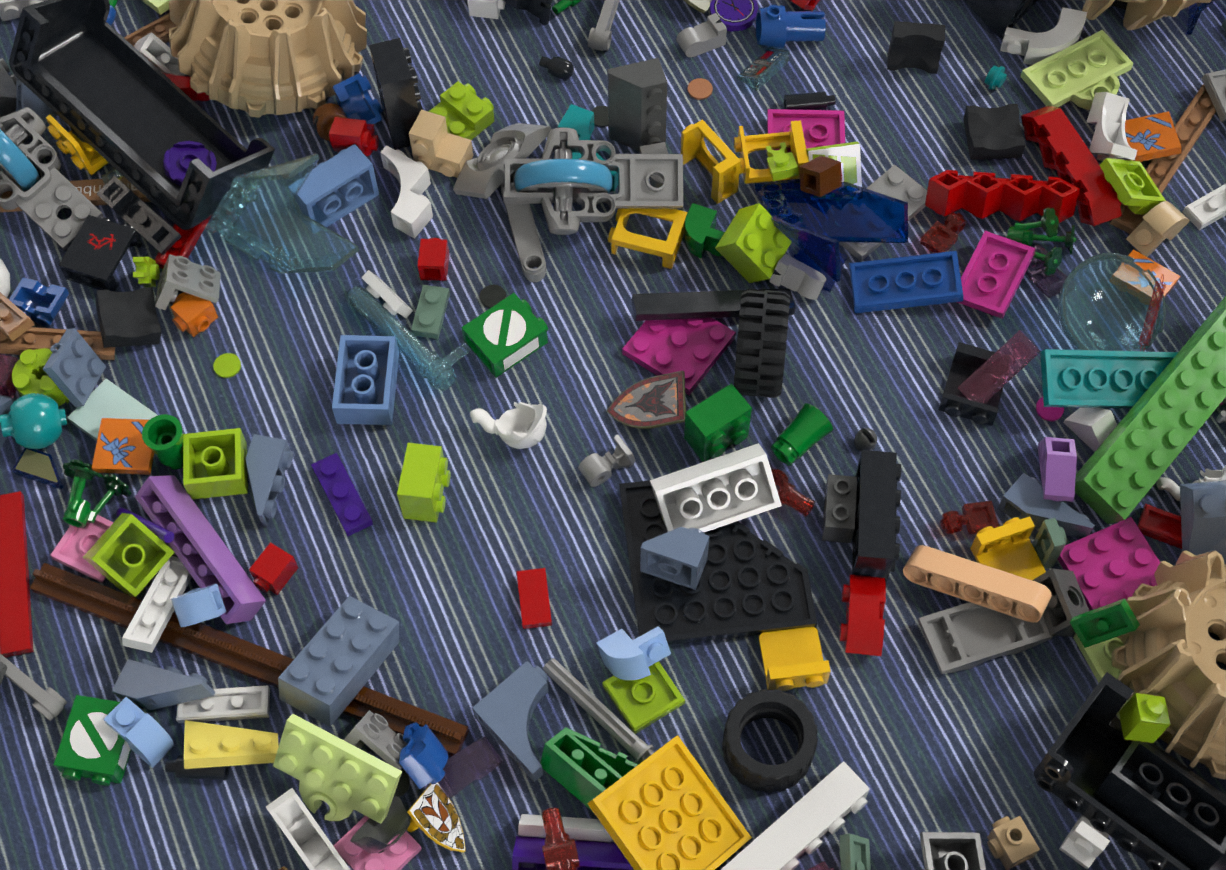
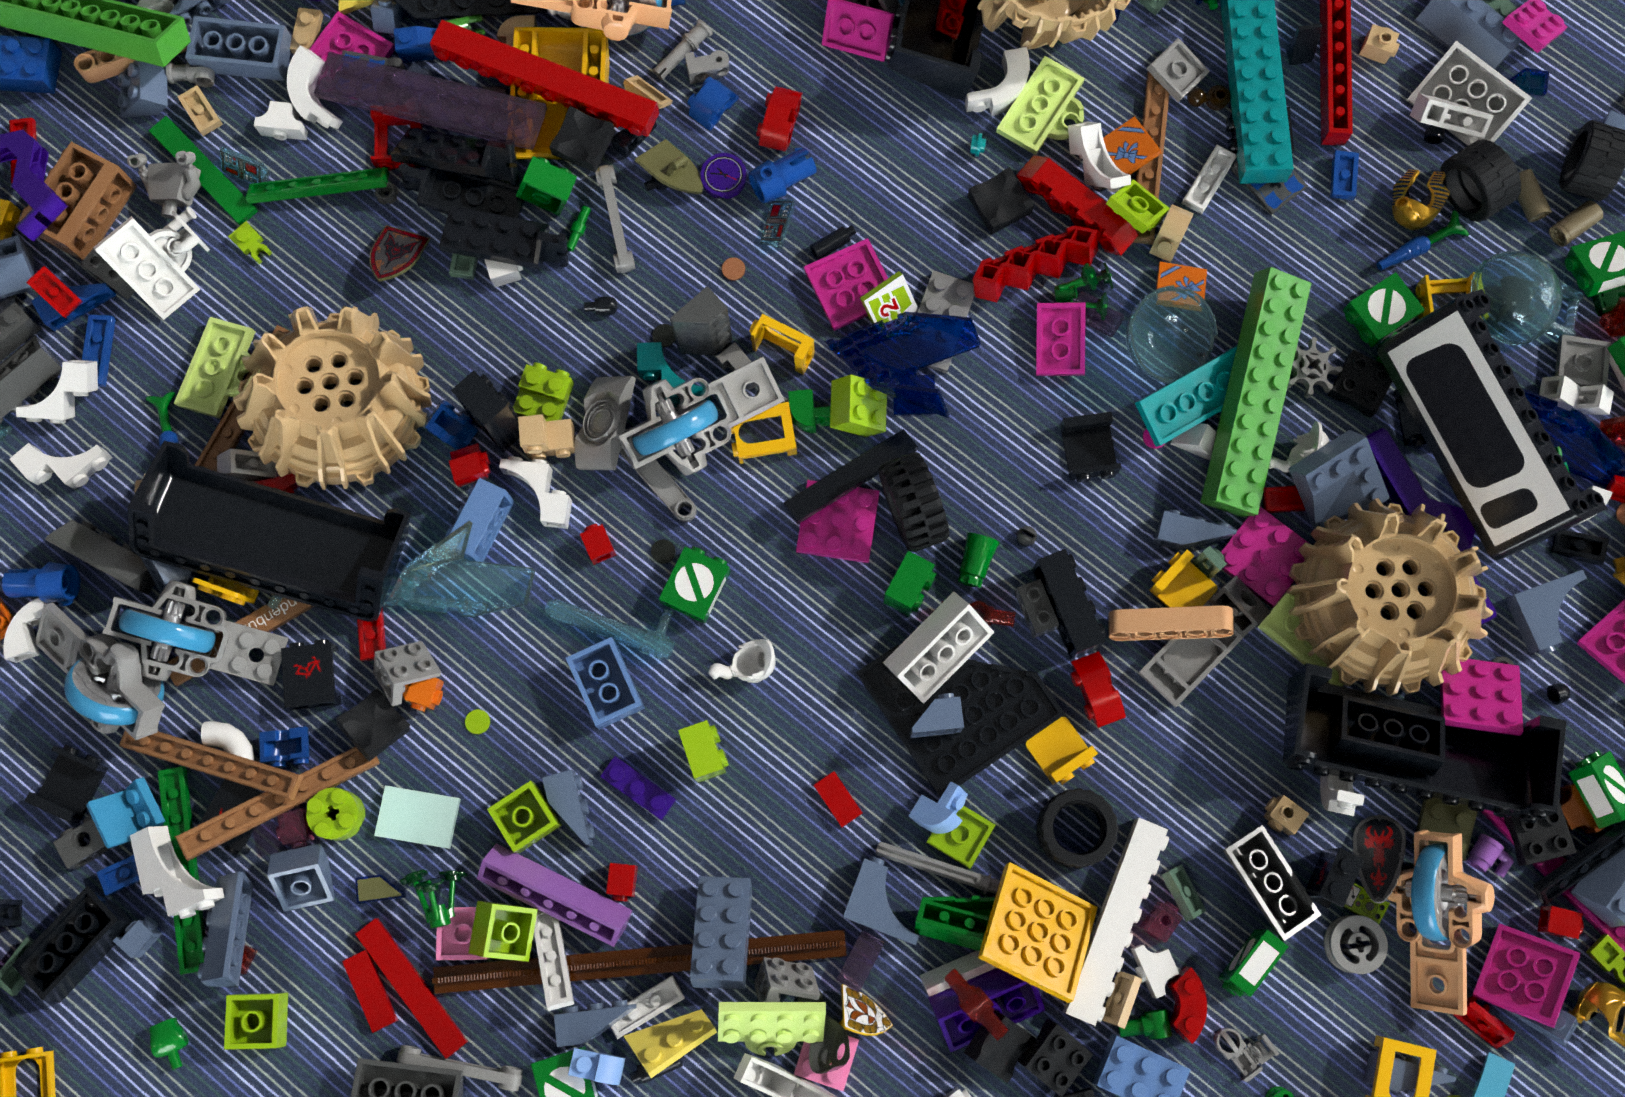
camera: 25 degrees left, 15 degrees up
teal brick [0,393,67,449] -> none
sand blue plate [43,328,106,407] -> none
orange tile [92,418,154,475] -> none
black slope [97,175,182,255] -> none
dark purple bar [116,507,174,543] -> none
lime plate [133,257,160,288] -> none
green plant [142,414,183,470] -> none
dark purple tile [163,141,217,187] -> none
light blue brick [171,584,226,627] -> none
dark orange head [313,103,347,141] -> none
white plate [362,270,413,318] -> none
blue cylinder [399,723,448,789] -> none
sand green plate [411,285,450,339] -> none
light grey leg [578,435,635,487] -> none
shield [607,371,686,429] -> none
light grey leg [676,13,727,57] -> none
yellow panel [734,120,809,184] -> none
lime plate [766,142,799,181] -> none
light grey leg [769,254,826,300] -> none
reddish brown brick [799,155,842,197] -> none
blue tile [849,251,963,313] -> none
black brick [887,21,945,74] -> none
clear red plate [920,212,967,253] -> none
clear red plate [940,501,999,535] -> none
clear pink plate [958,330,1041,404] -> none
medium lavender slope [1038,437,1077,502] -> none
green plate [1070,598,1140,648] -> none
lime brick [1119,693,1171,743] -> none
piece [1138,275,1166,351] -> none

